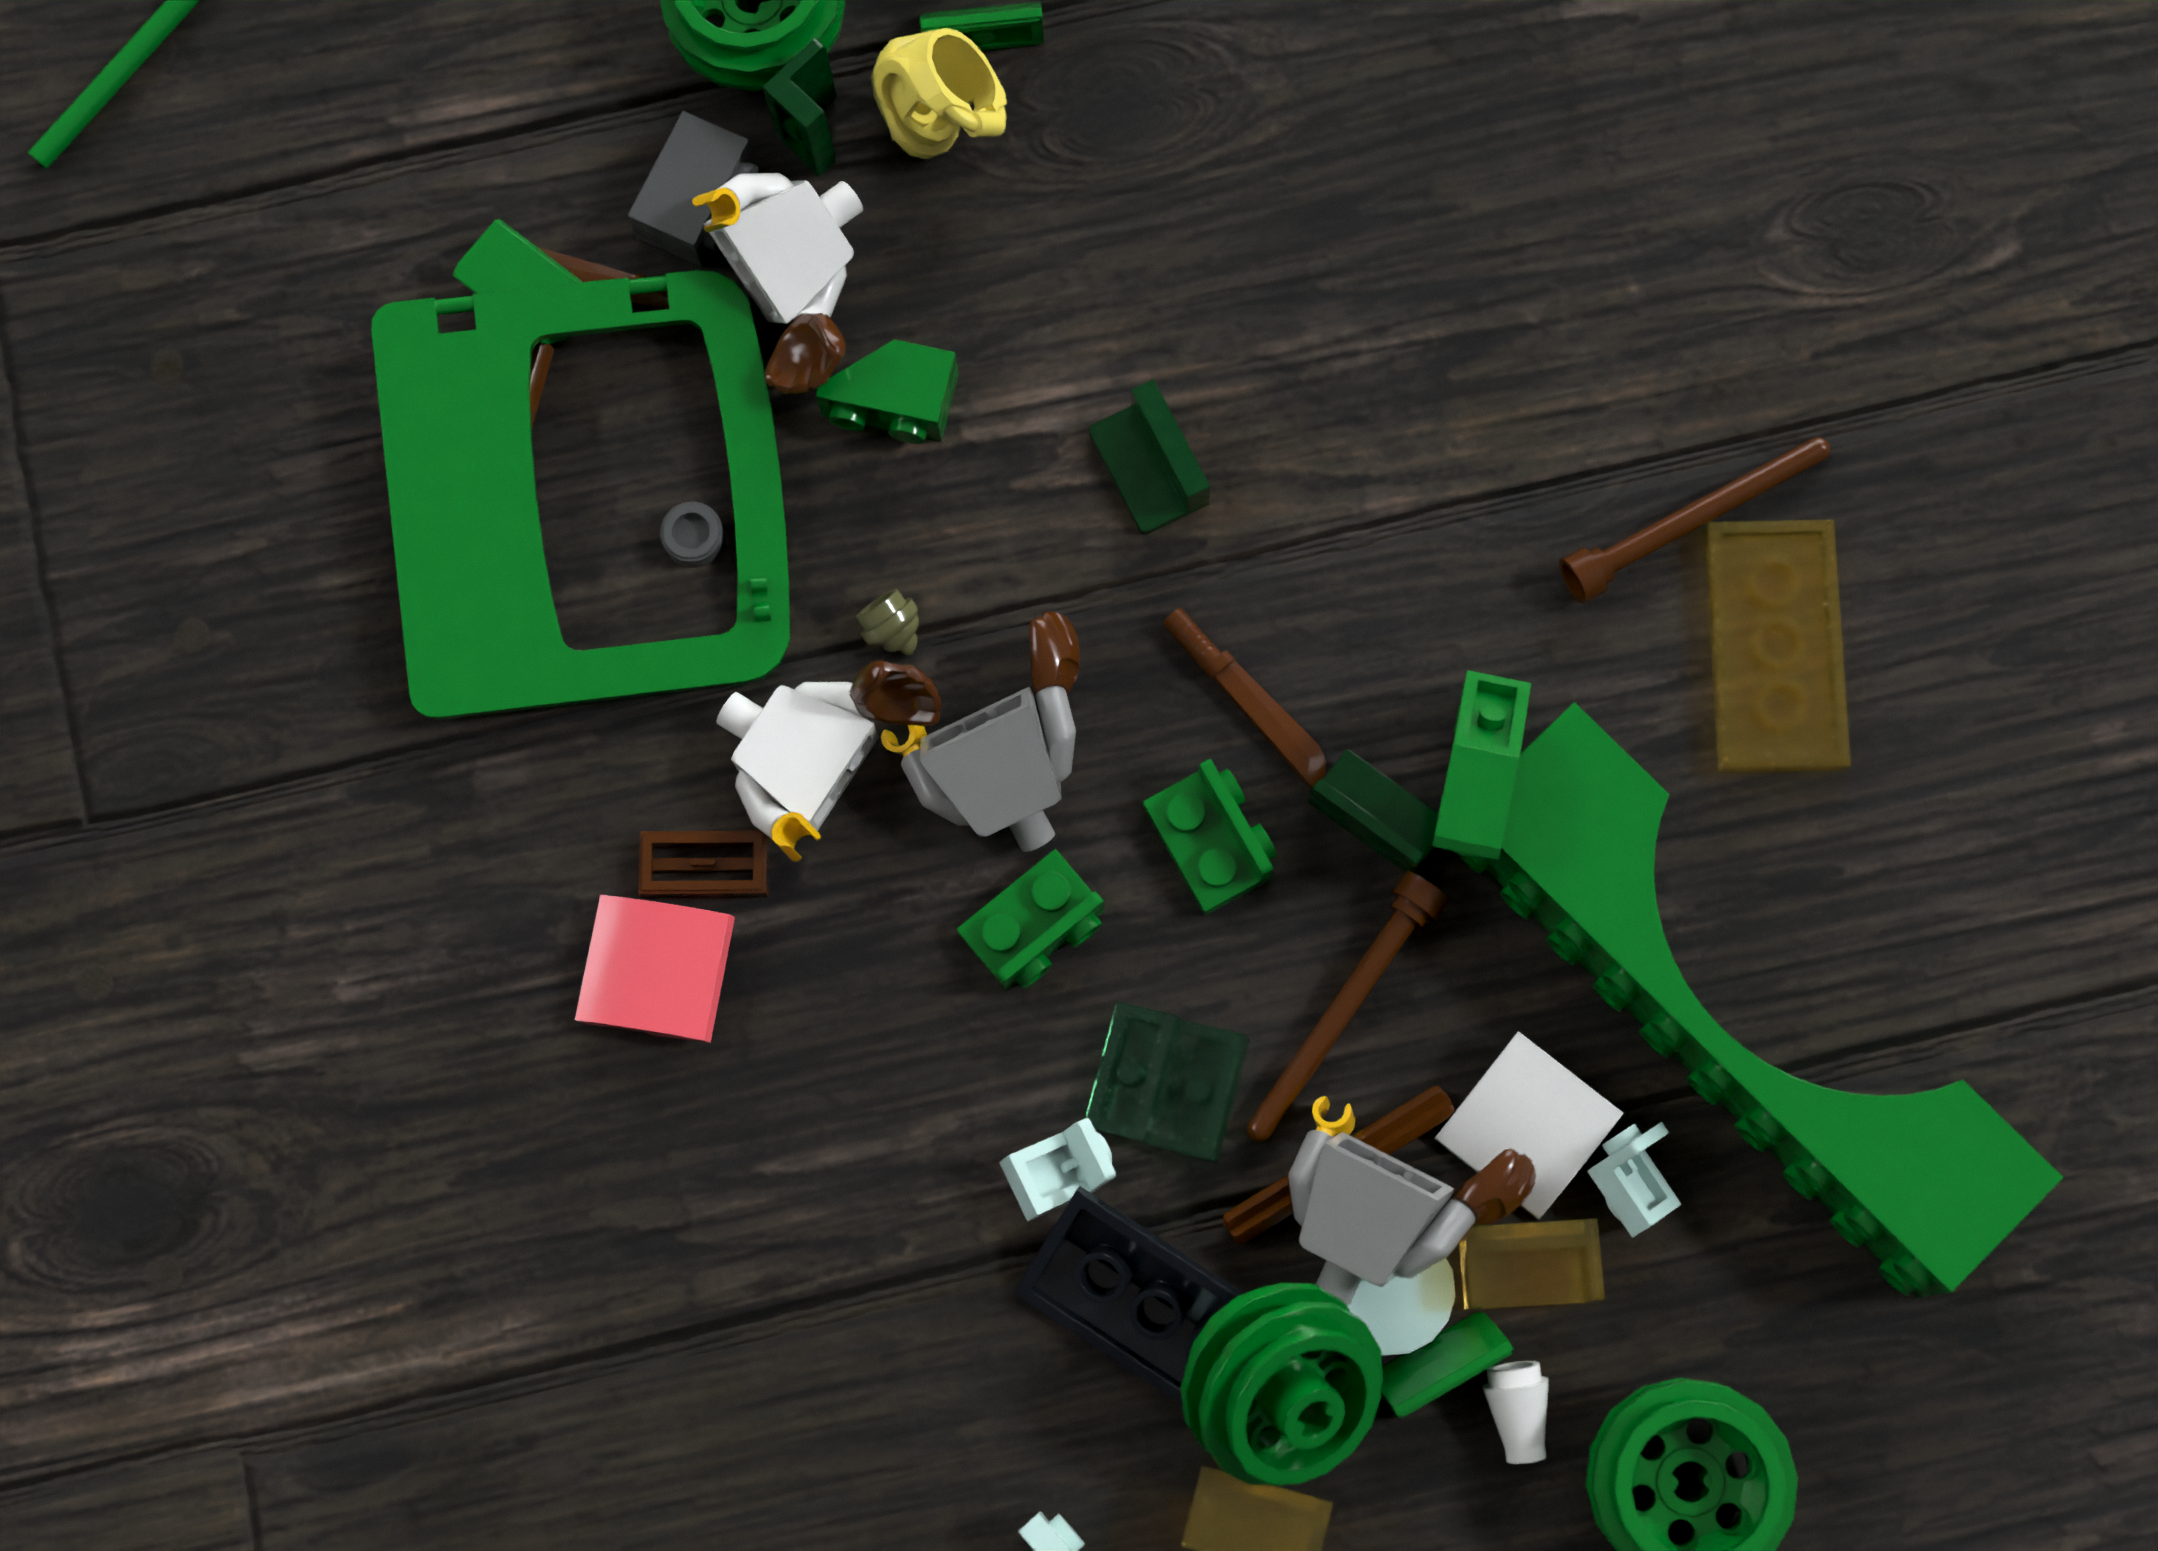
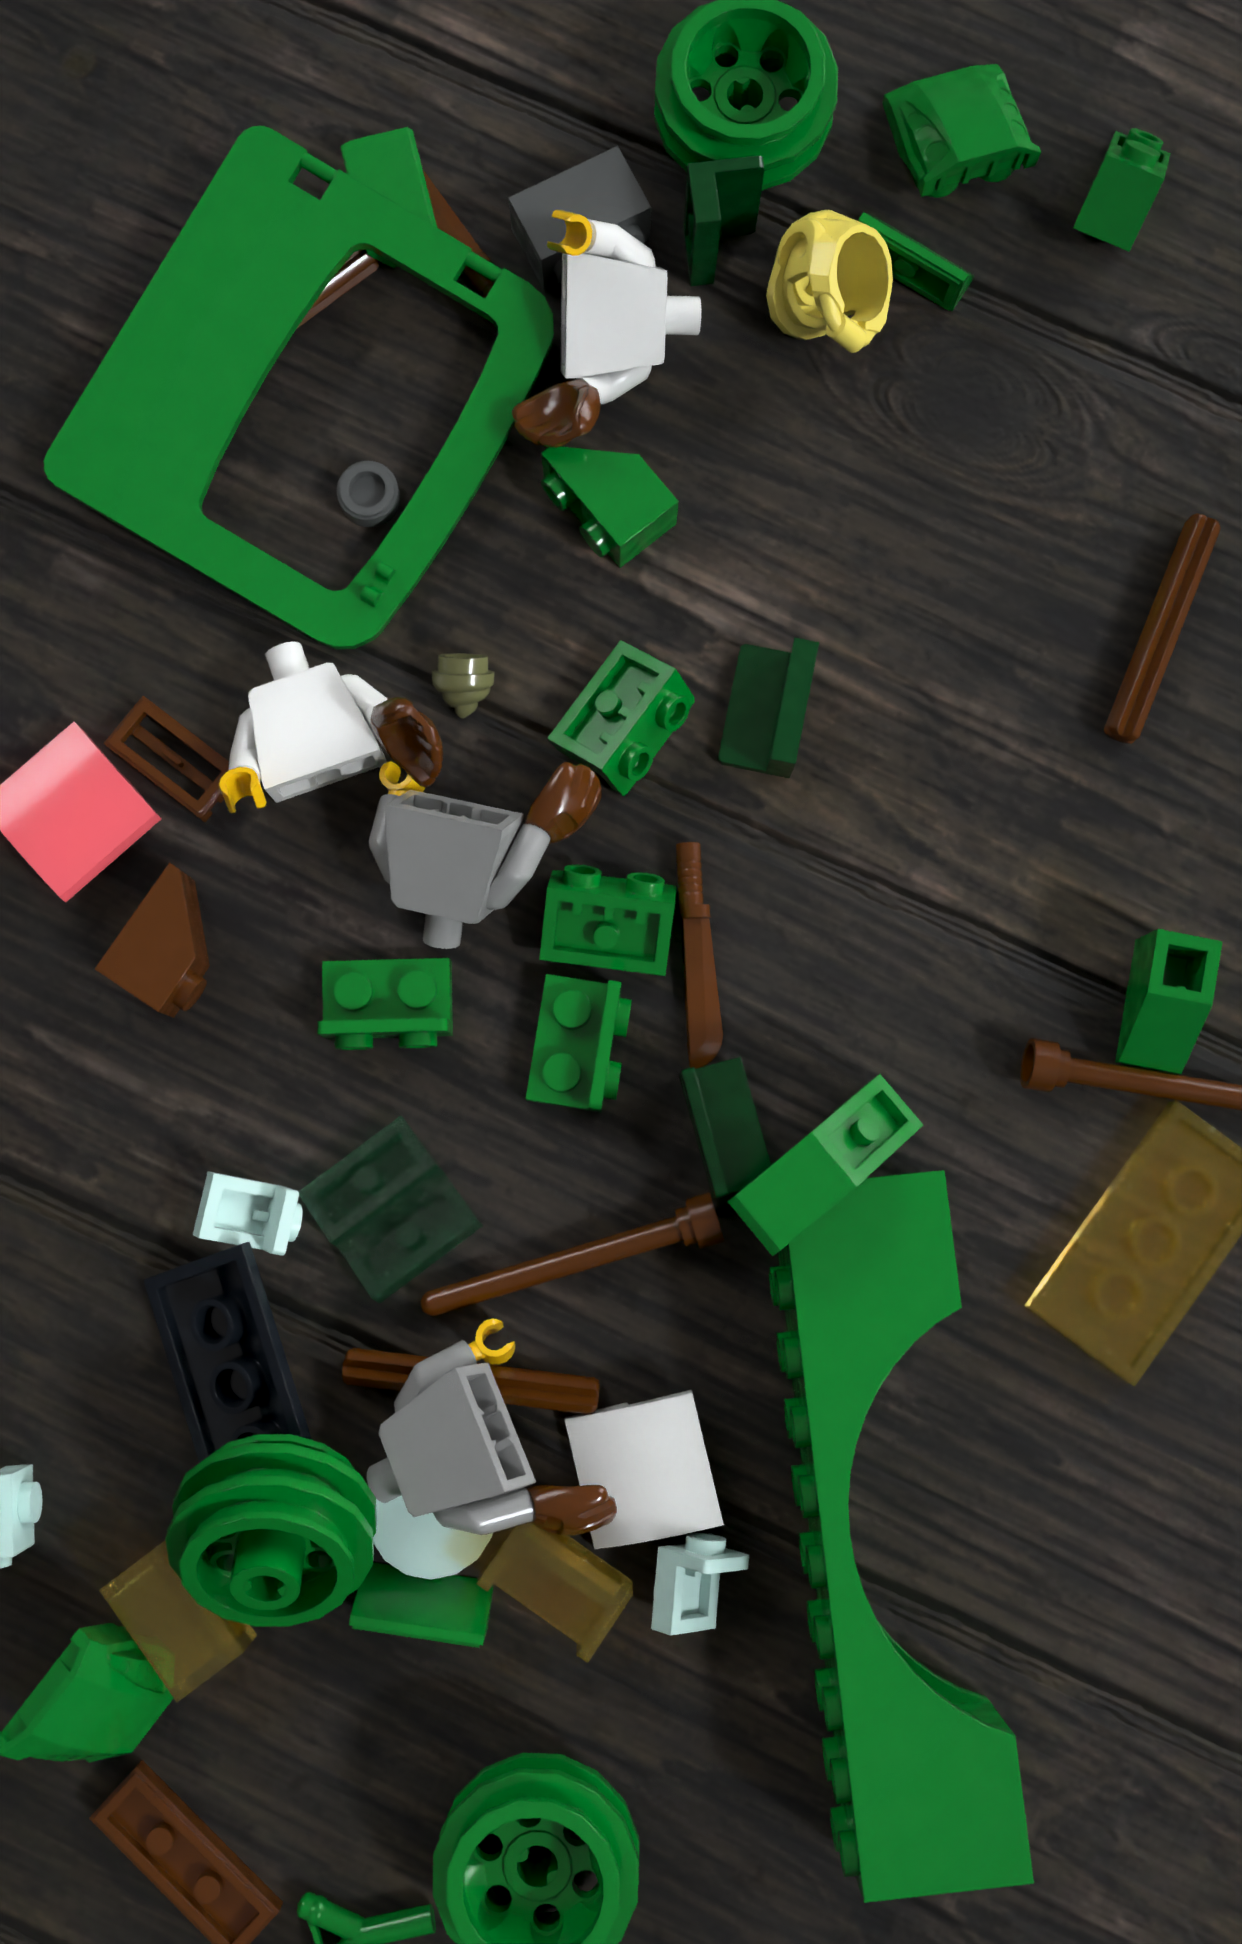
camera: 30 degrees right, 5 degrees up
white cone [1482,1361,1549,1464] -> none
none -> reddish brown slope [95,862,210,1018]
none -> green bracket [539,864,676,976]
none -> green bracket [547,640,695,796]
none -> reddish brown axle [1104,513,1221,744]
none -> green slope [1115,929,1223,1075]

